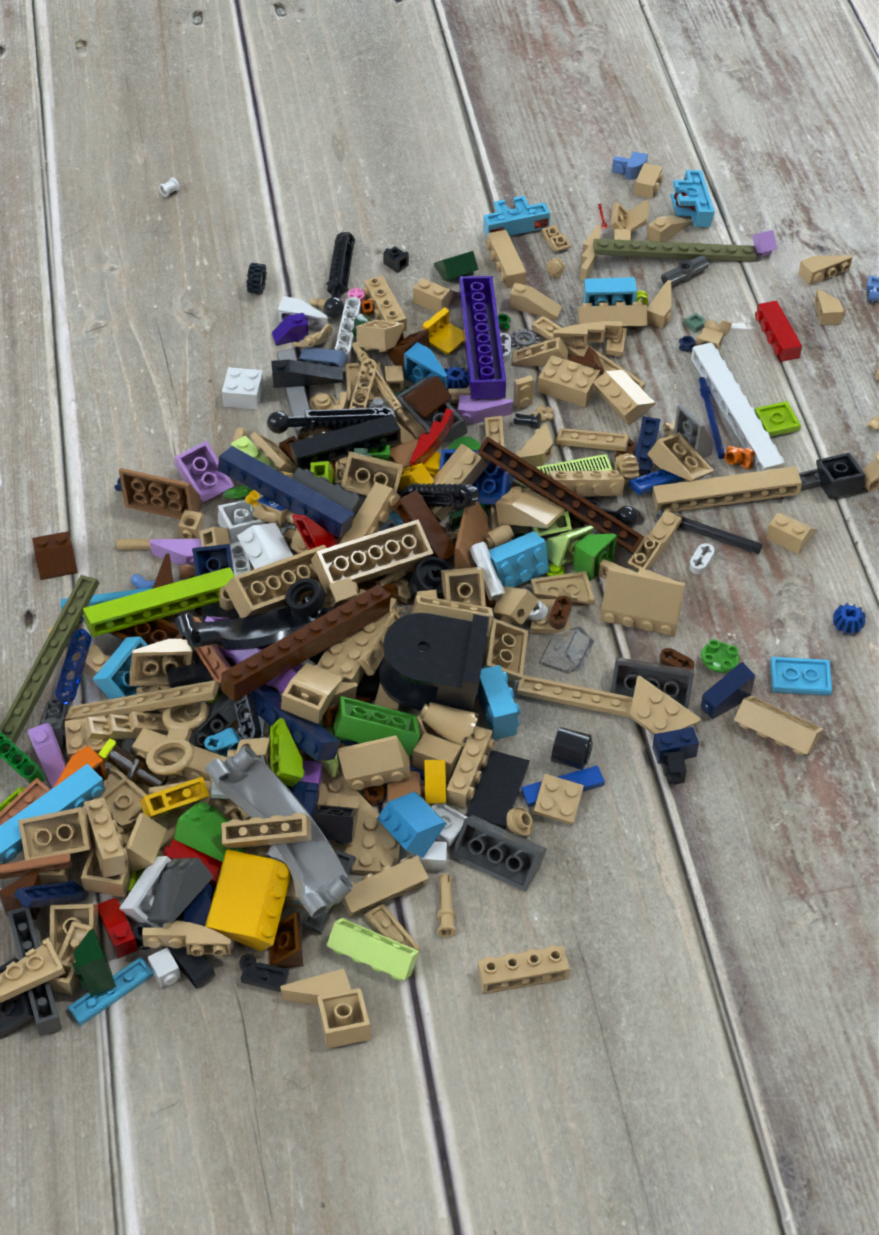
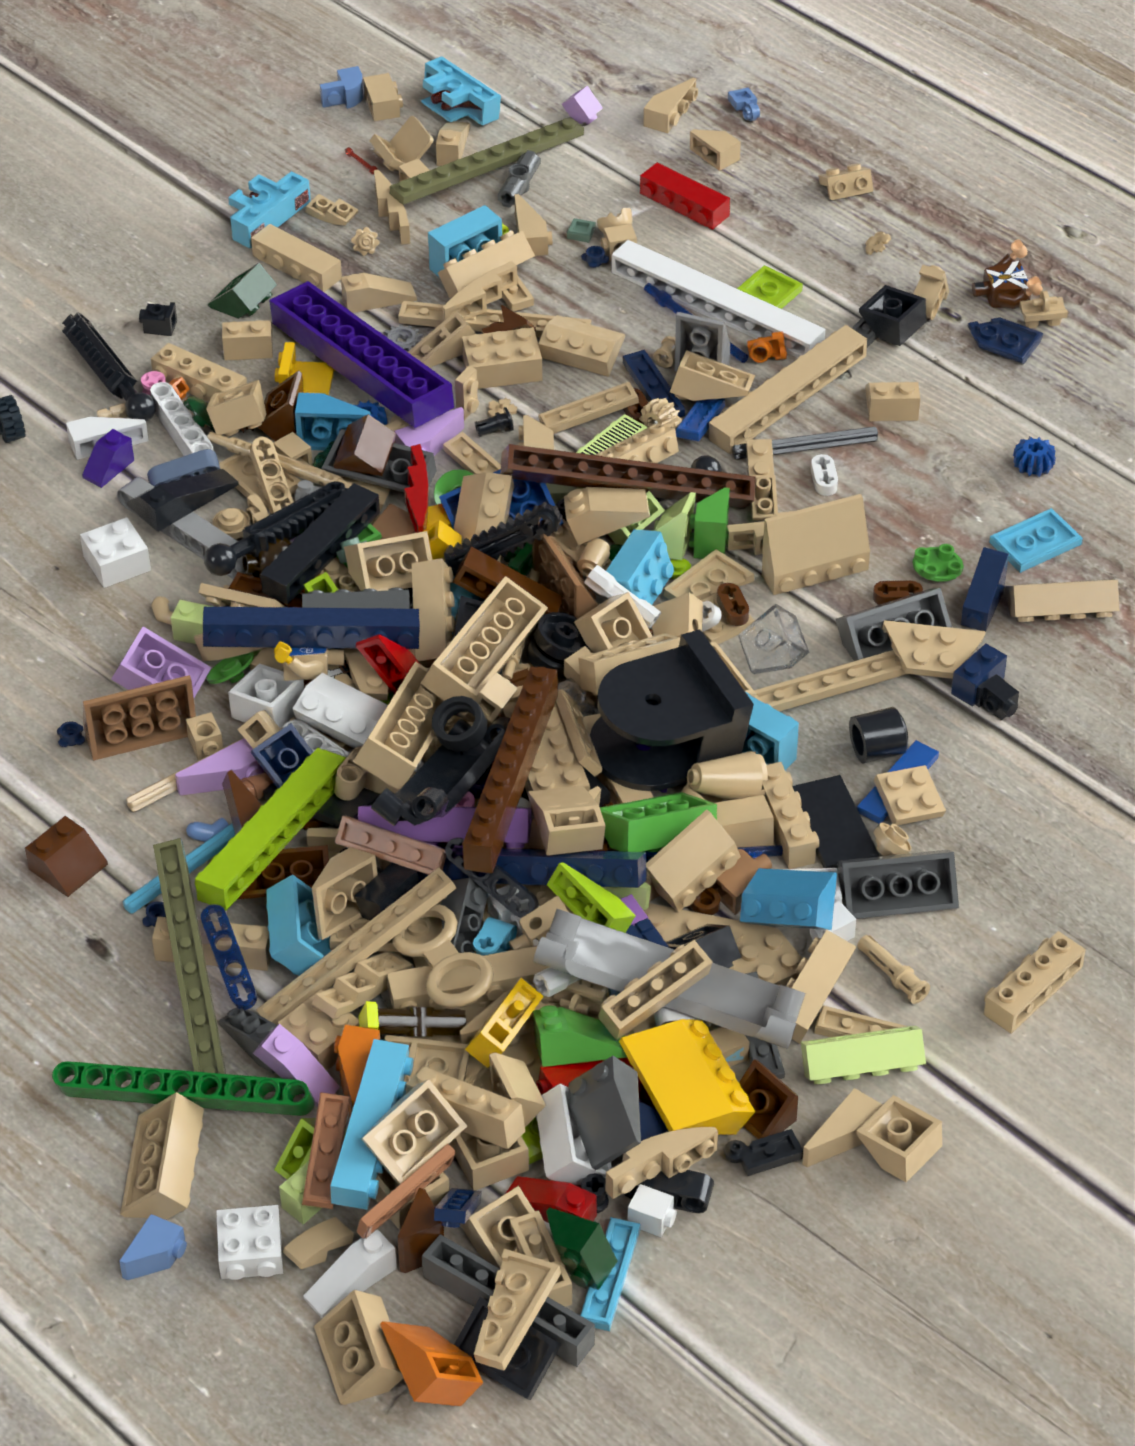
camera: 35 degrees left, 5 degrees down
tan plant [291,324,333,348] -> none
yellow slope [424,760,446,804] -> none

